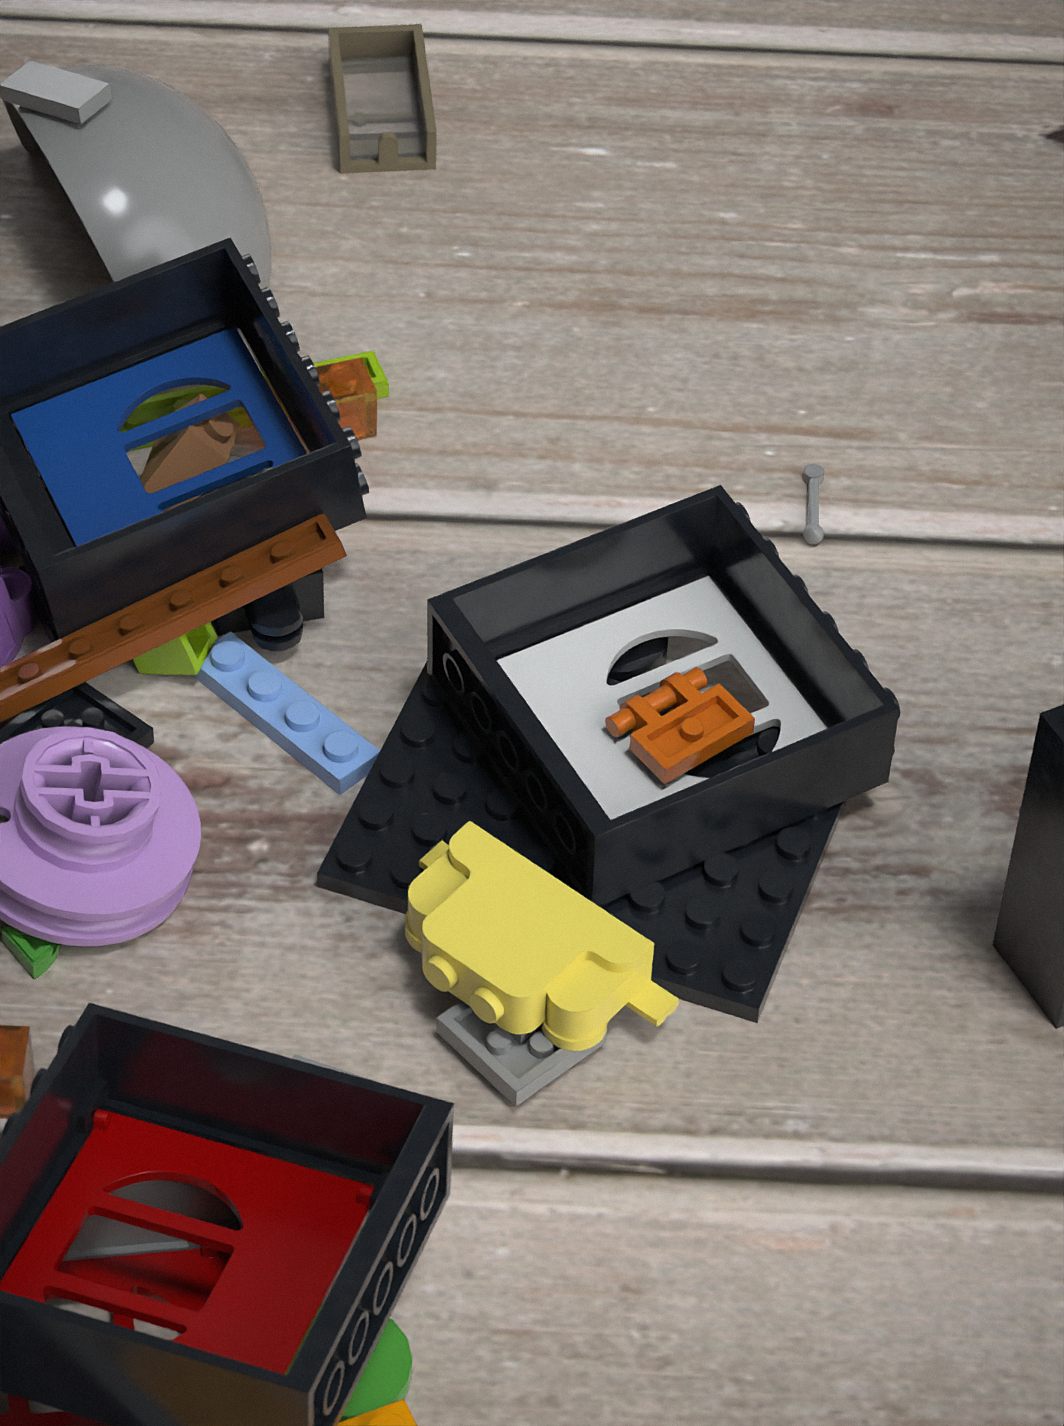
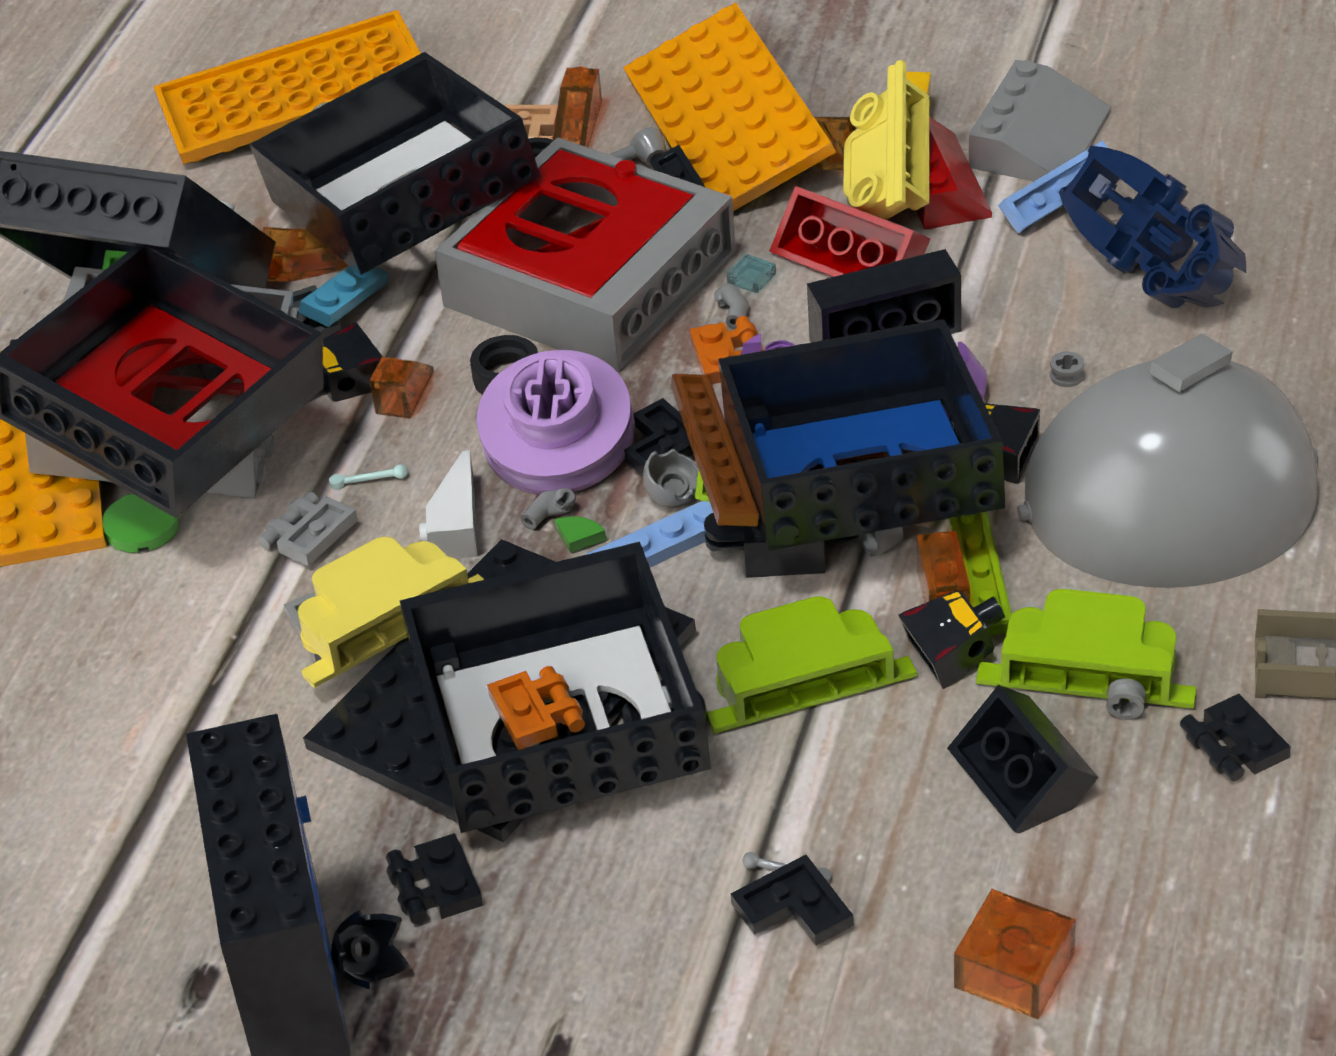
camera: 110 degrees right, 5 degrees down
none -> black plate [386,833,483,924]
none -> white slope [419,450,478,559]
none -> light grey arm [520,488,576,530]
none -> bright green tile [554,516,606,553]
none -> light grey hair [643,449,699,506]
none -> lime brick [706,596,918,734]
none -> black plate [730,854,854,945]
none -> black torso [898,590,1005,689]
none -> black slope [947,685,1099,833]
none -> clear orange brick [954,889,1076,1020]
none -> lime brick [976,589,1197,709]
none -> light grey bush [1106,678,1146,720]
none -> black plate [1180,693,1291,781]

